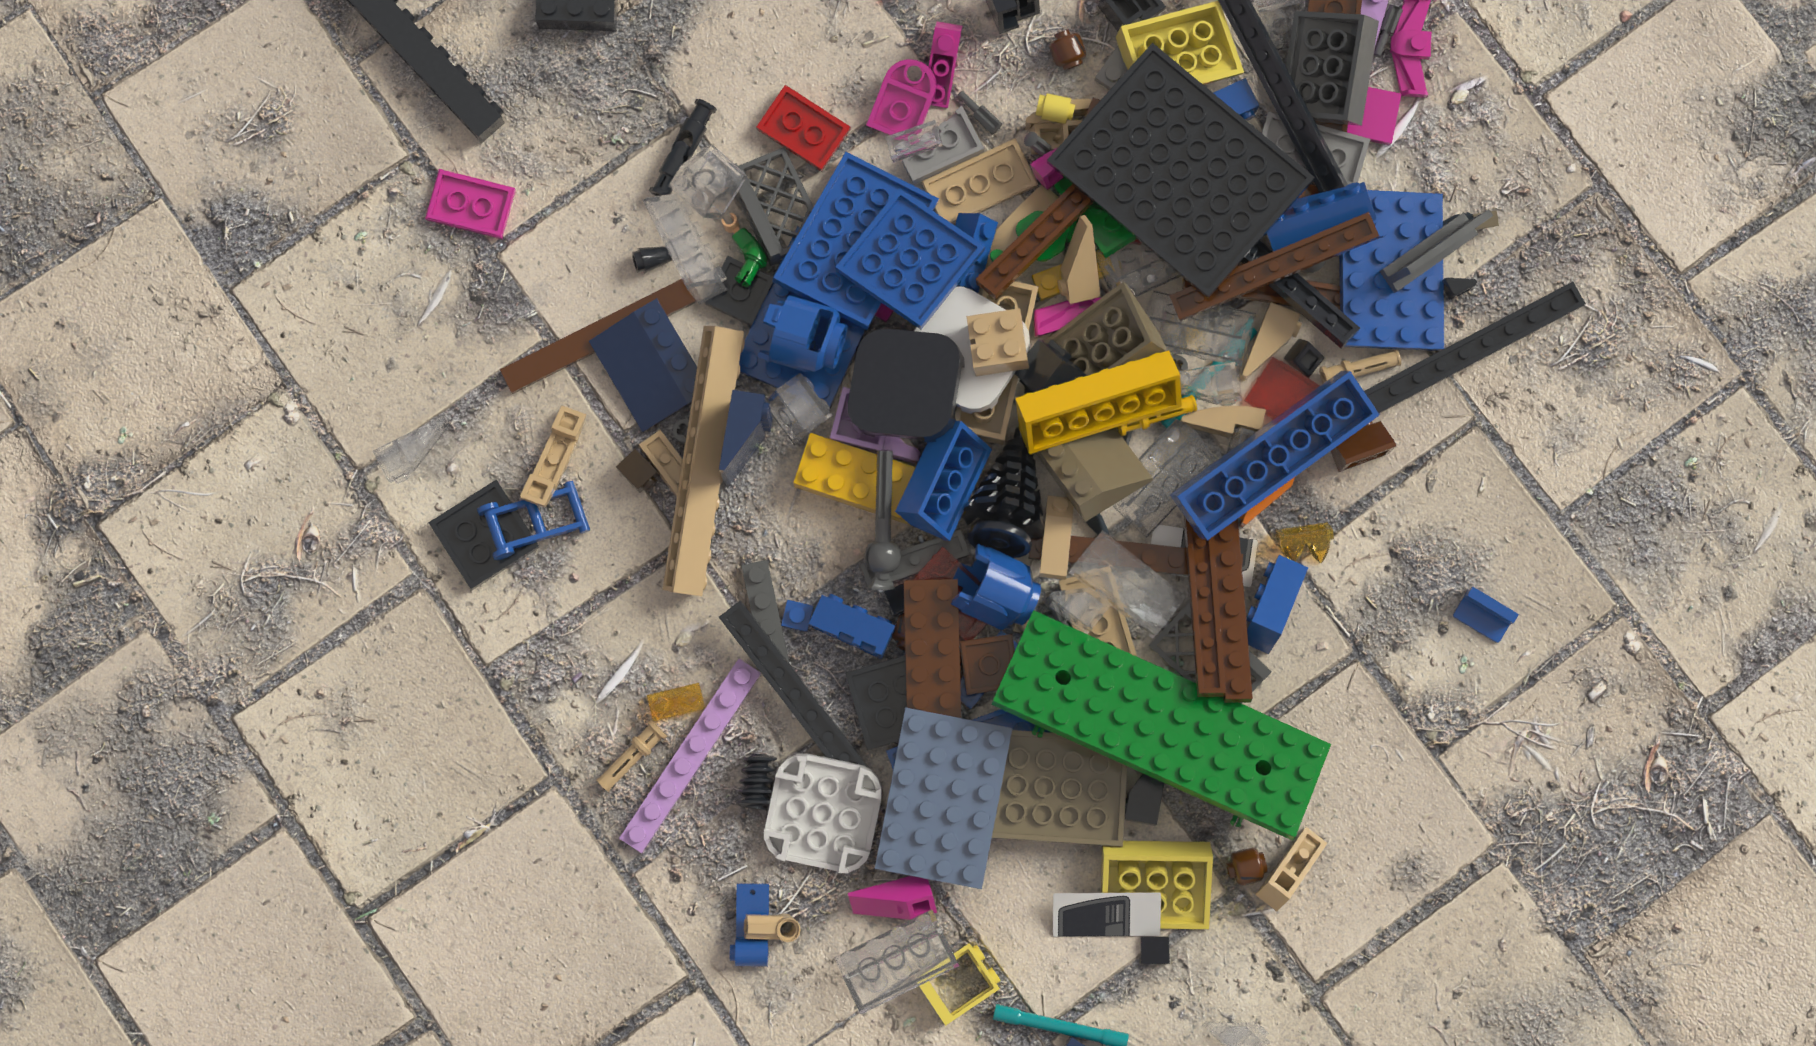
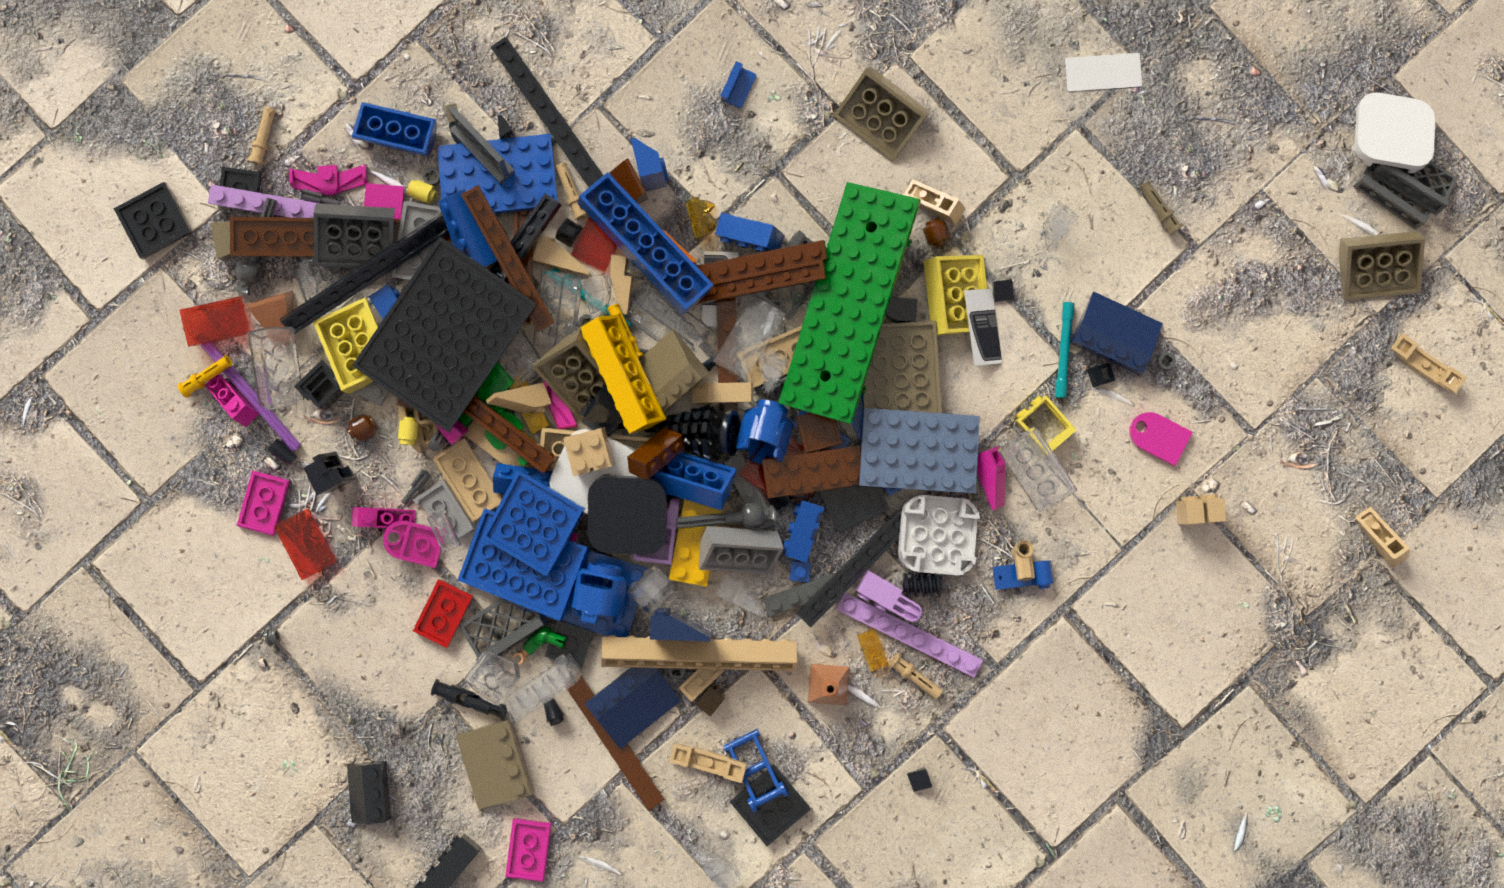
camera: 90 degrees left, 5 degrees up
none -> blue brick [351,102,437,157]
none -> light yellow brick [407,180,437,204]
none -> dark grey bush [423,168,440,186]
none -> dark tan slope [456,718,534,809]
none -> reddish brown brick [627,428,684,480]
none -> blue slope [631,138,669,191]
none -> light grey slope [699,526,784,574]
none -> clear slope [714,572,769,619]
none -> nougat slope [808,663,849,705]
none -> dark tan slope [833,66,930,161]
none -> lavender brick [855,570,922,622]
none -> black slope [907,767,933,792]

